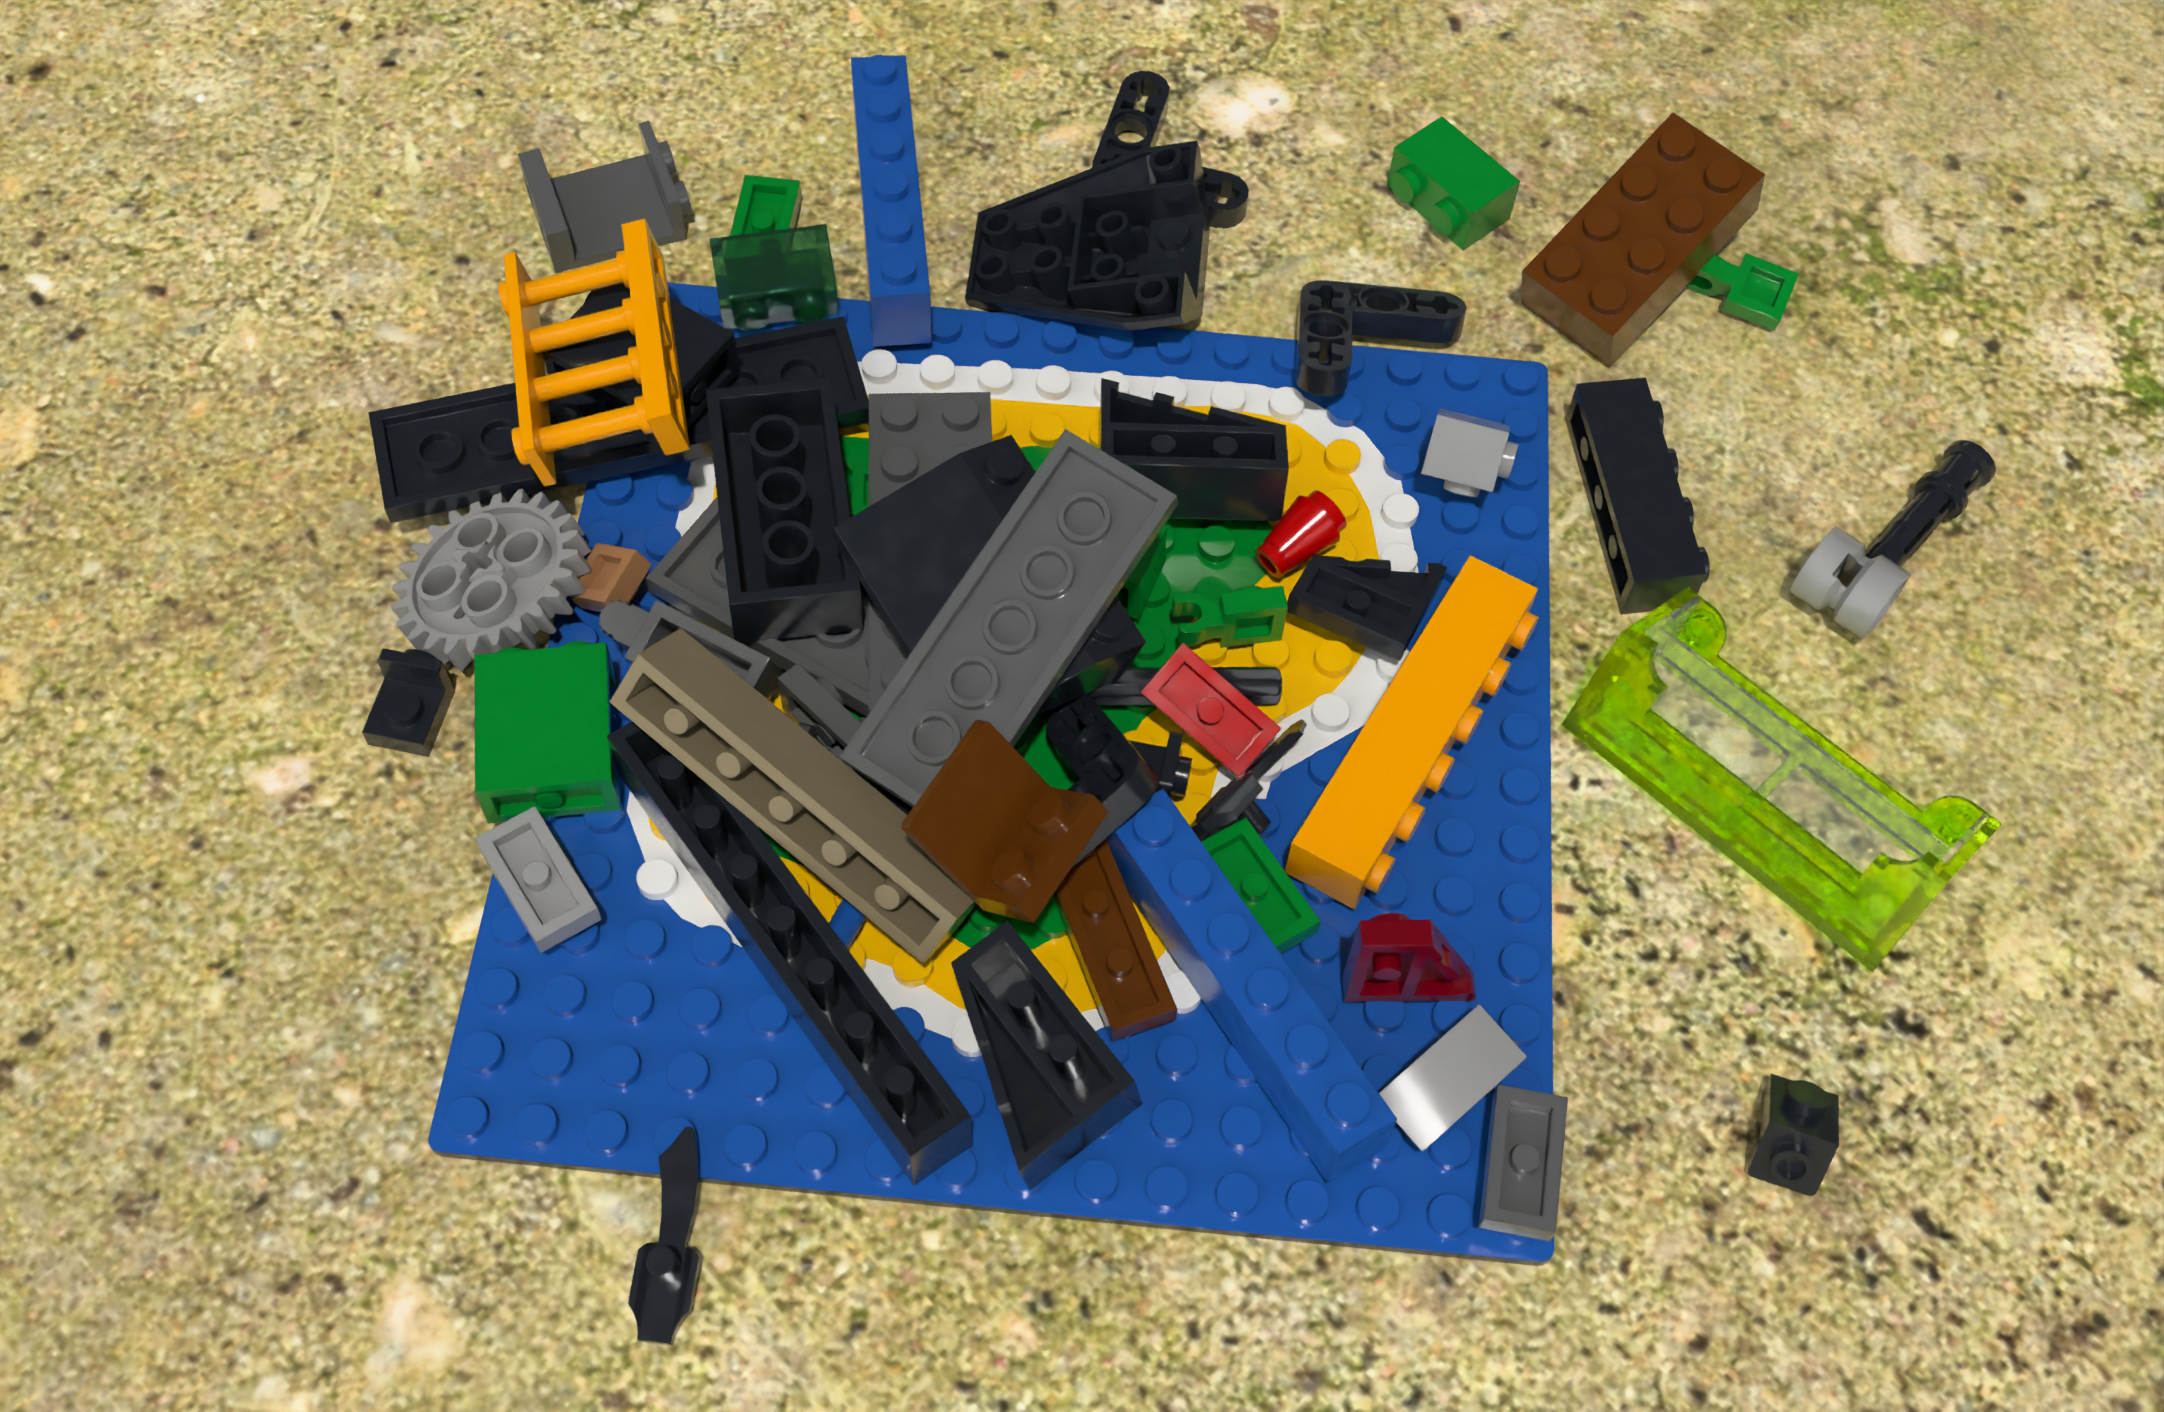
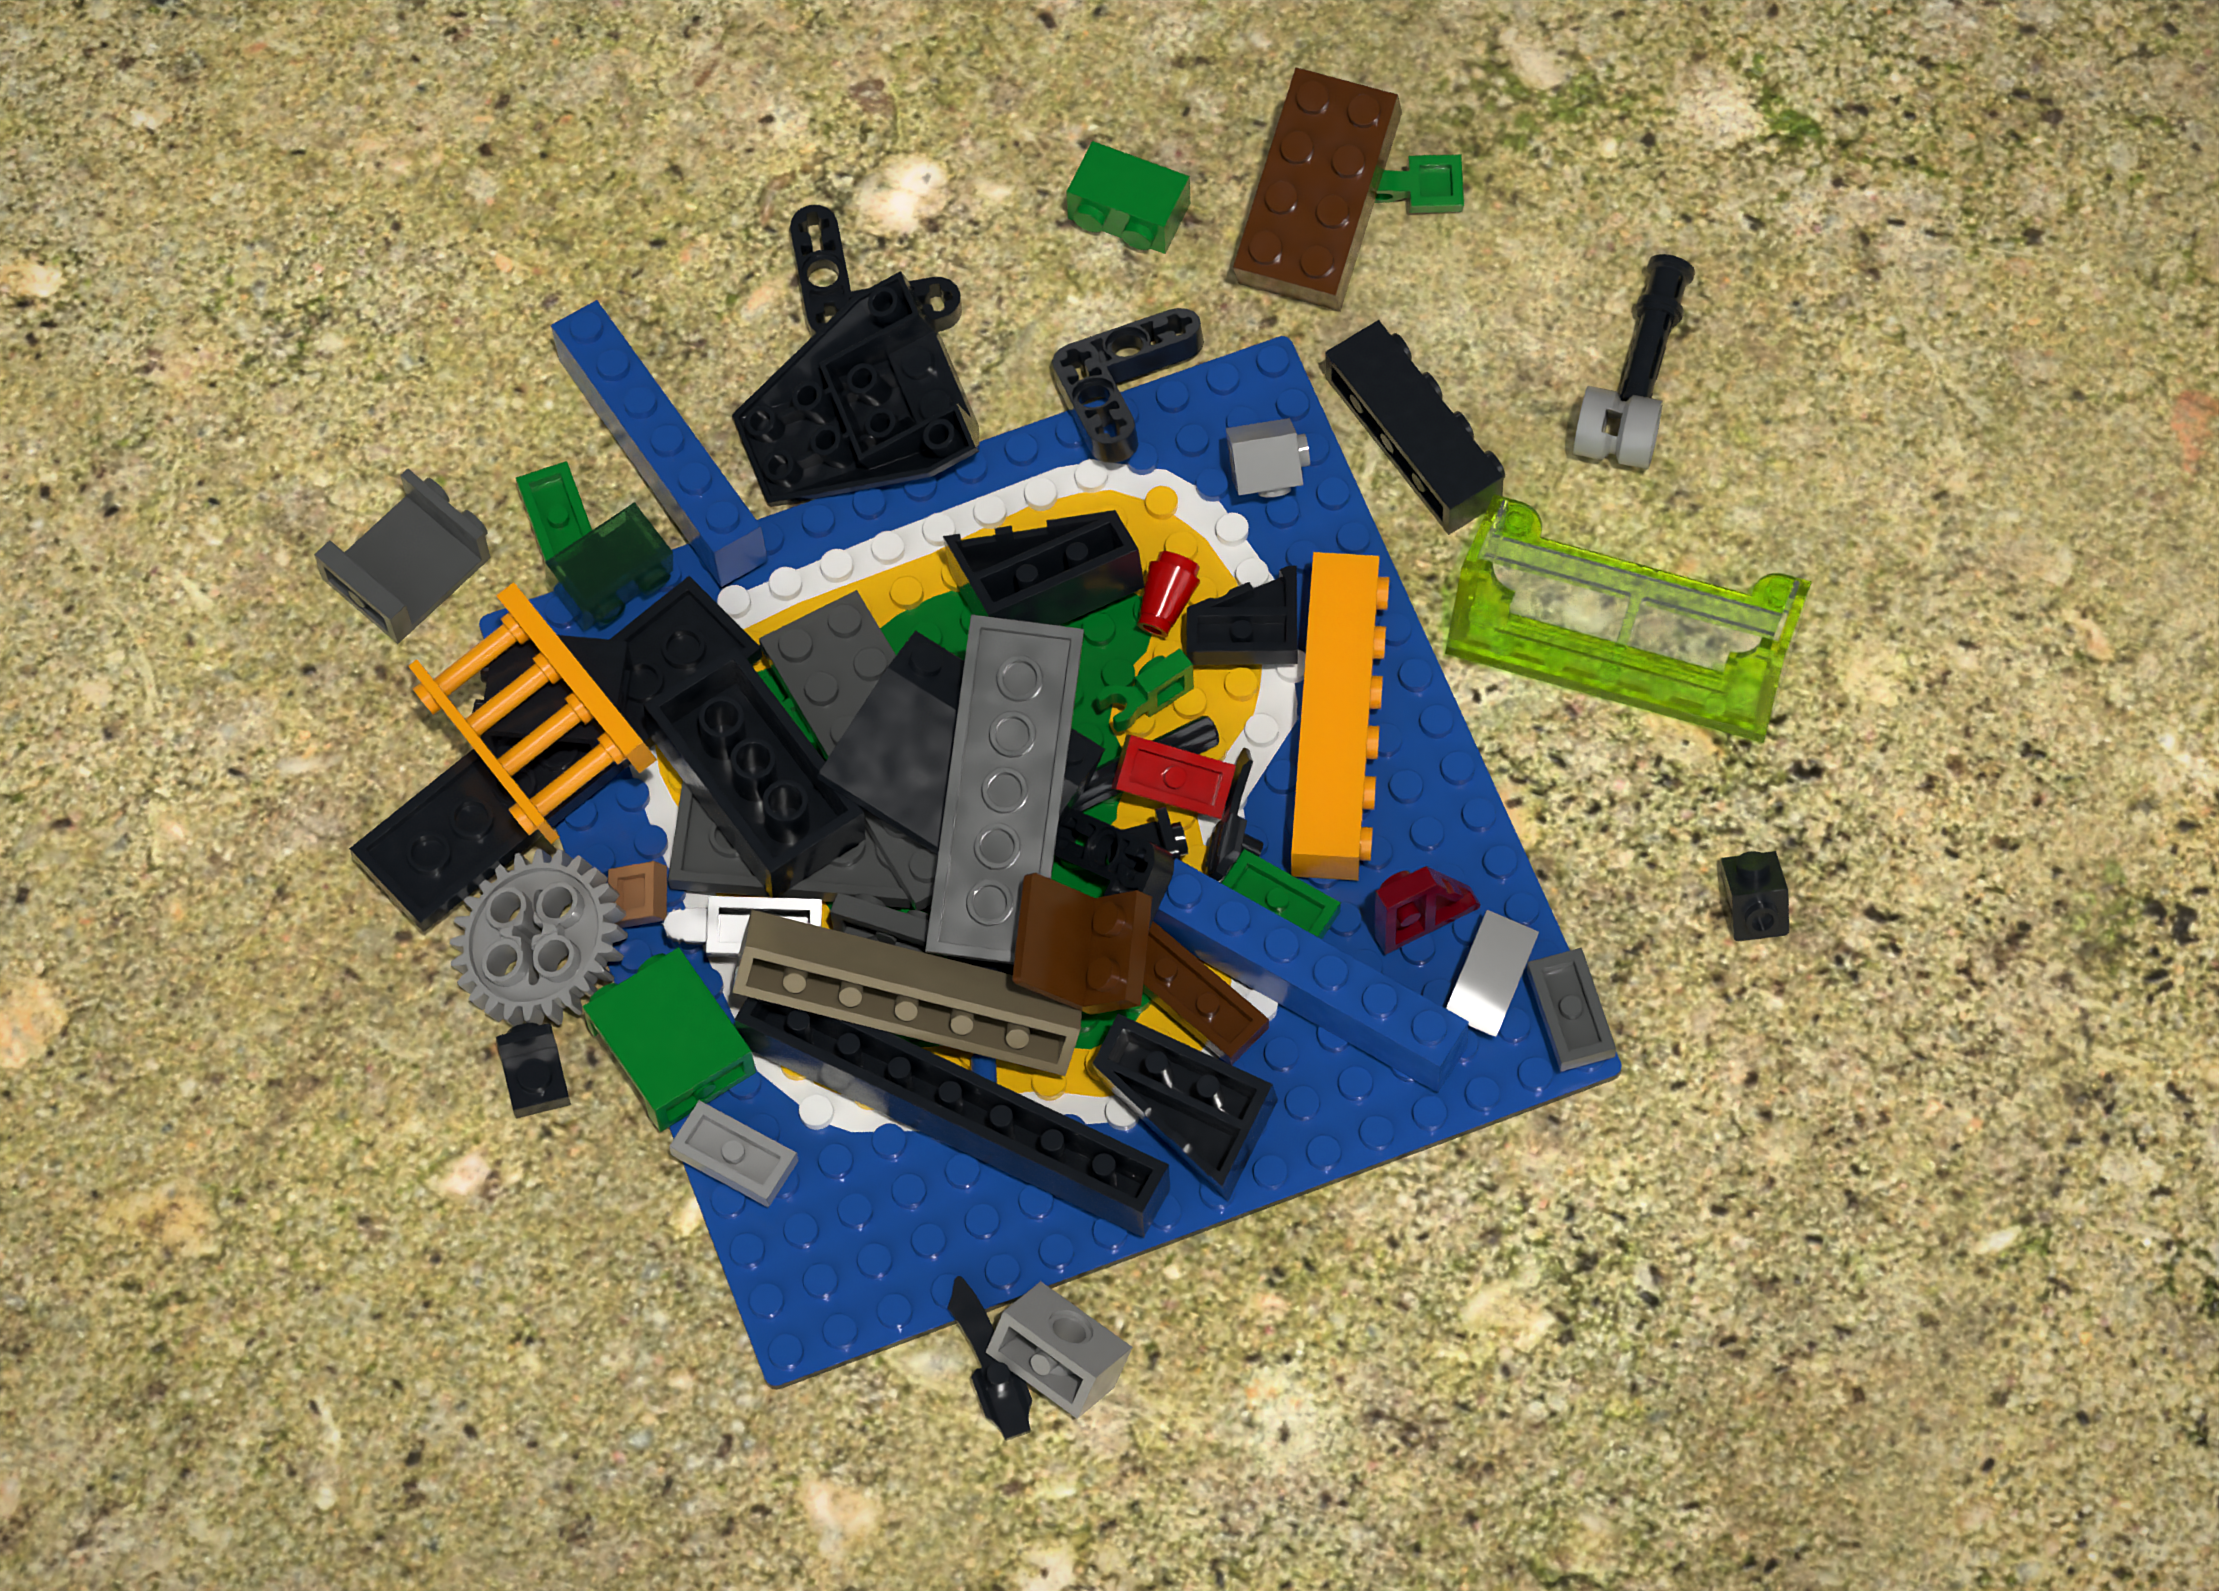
camera: 20 degrees left, 5 degrees up
none -> light grey brick [986,1281,1133,1419]

